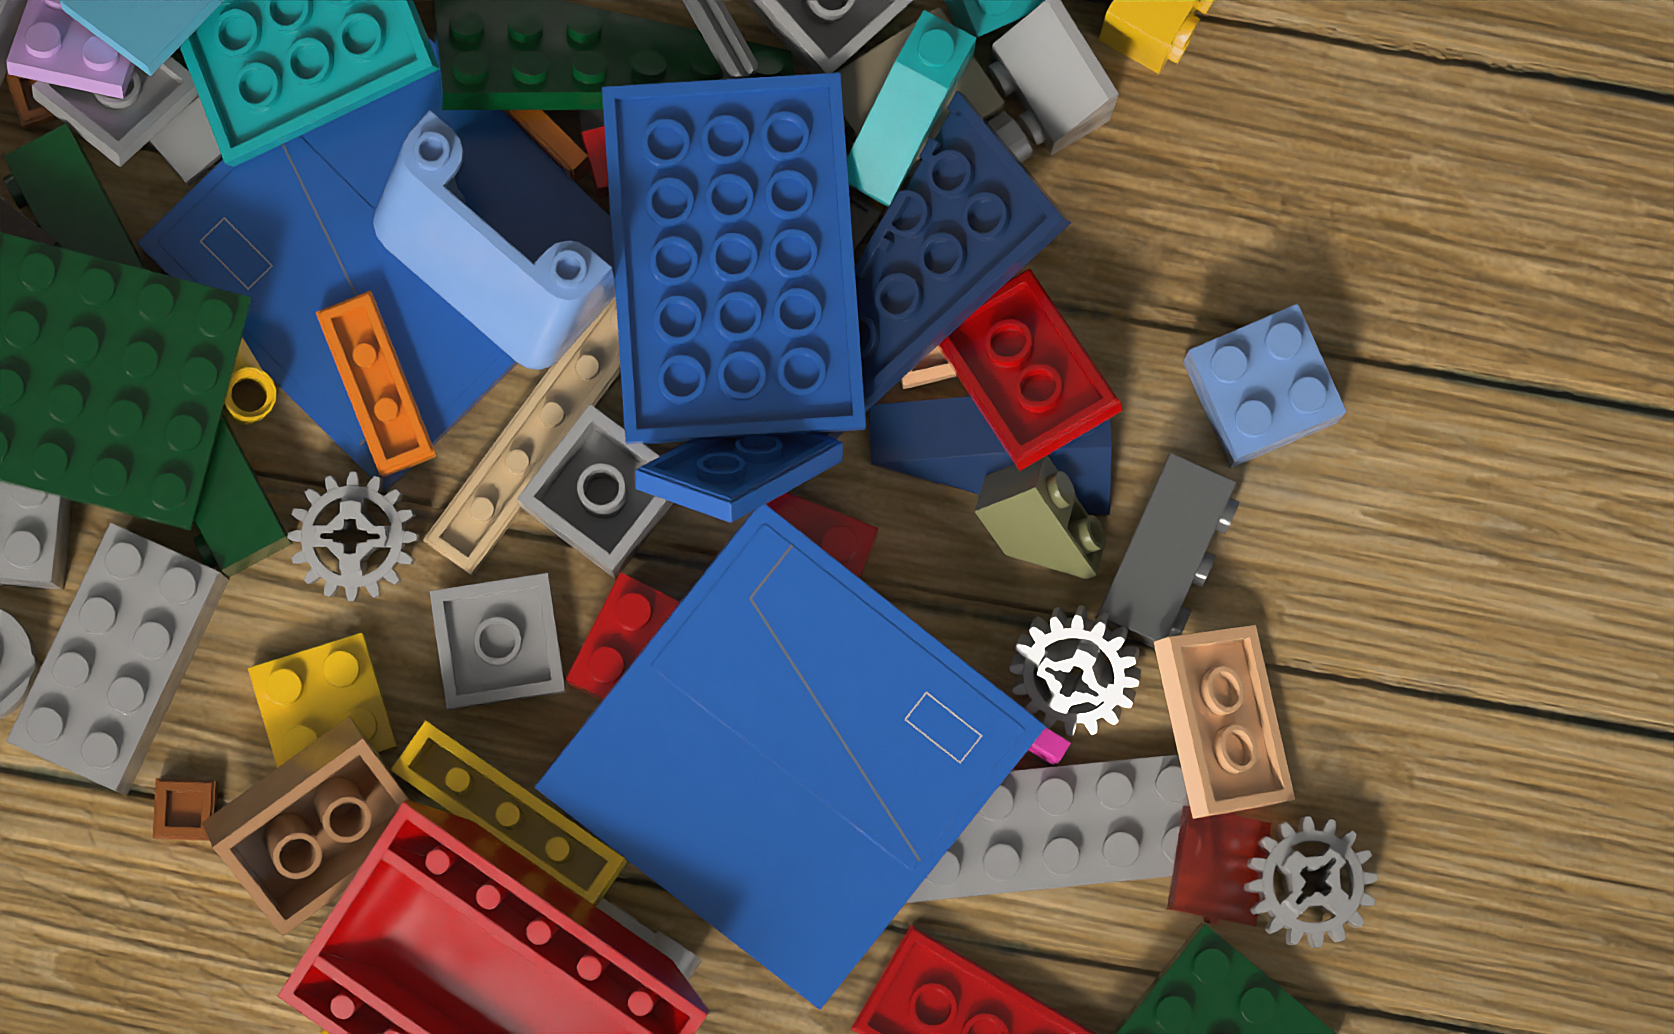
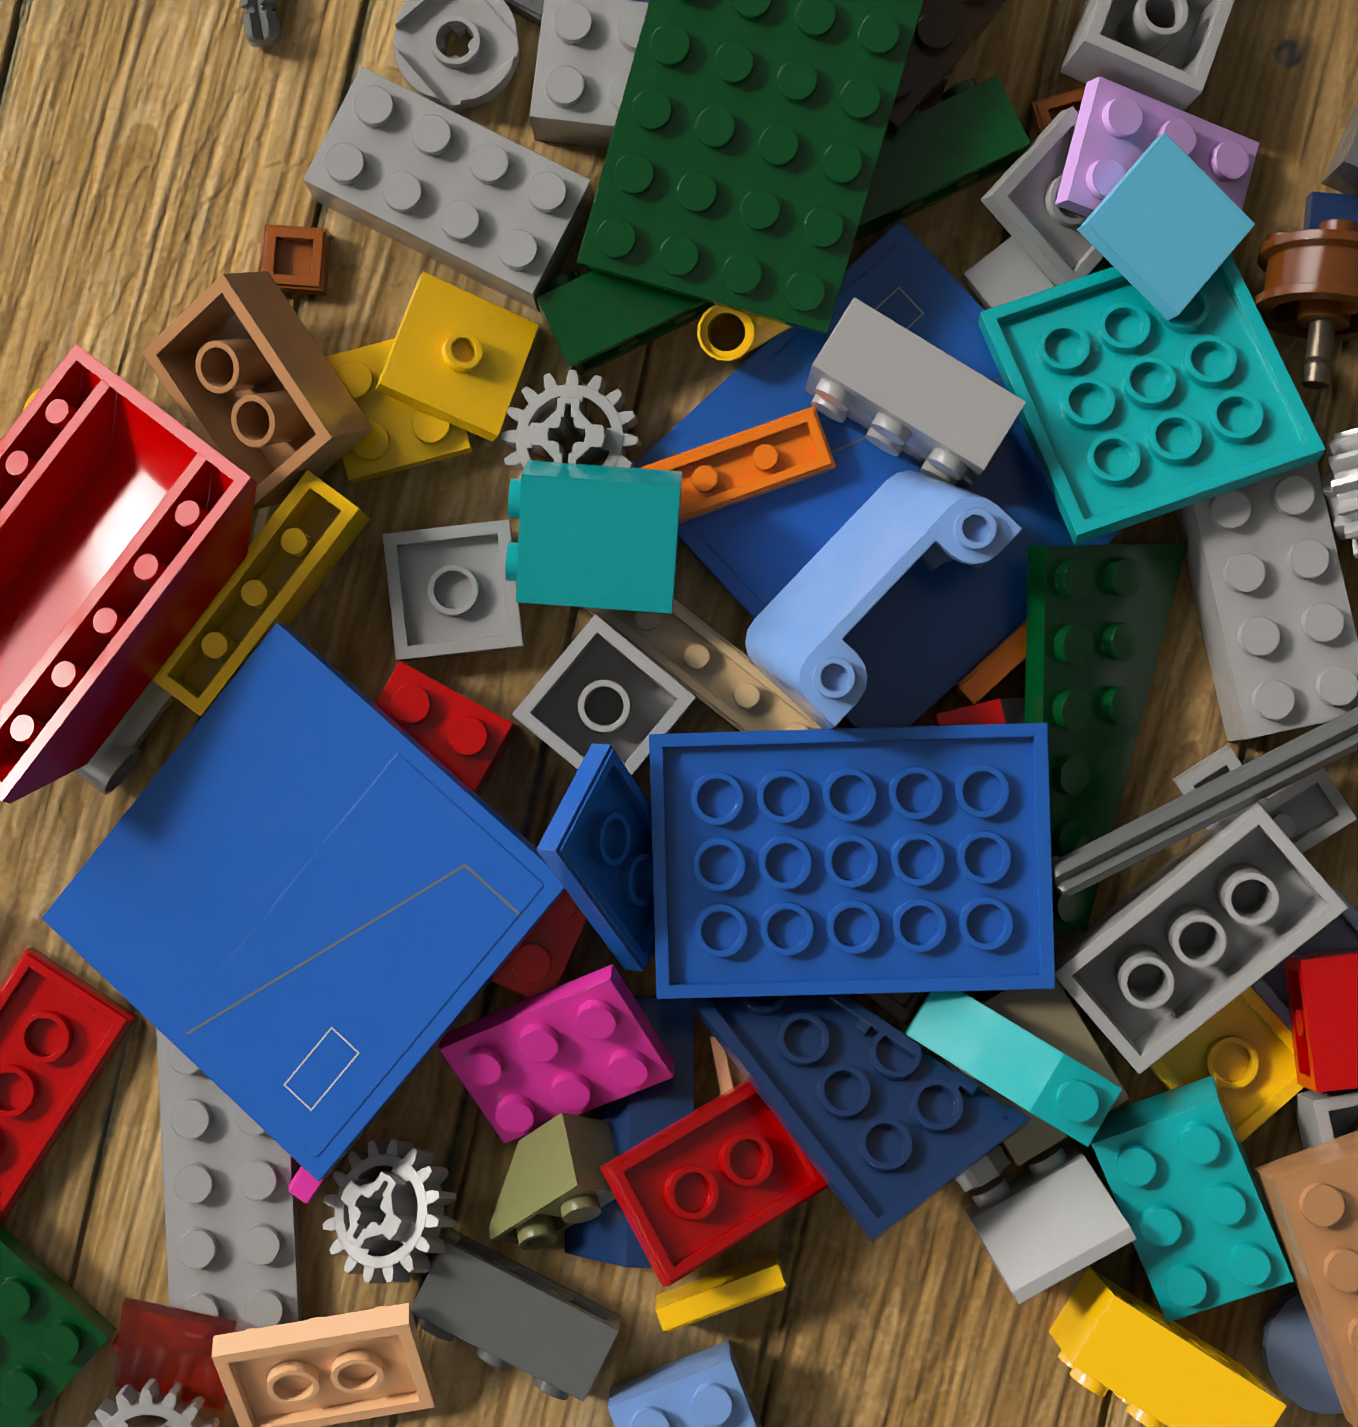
camera: 100 degrees right, 5 degrees up
none -> yellow plate [375,271,539,442]
none -> dark pink plate [439,964,675,1144]
none -> teal brick [505,460,683,614]
none -> yellow tile [655,1251,786,1333]
none -> light grey brick [805,297,1026,490]

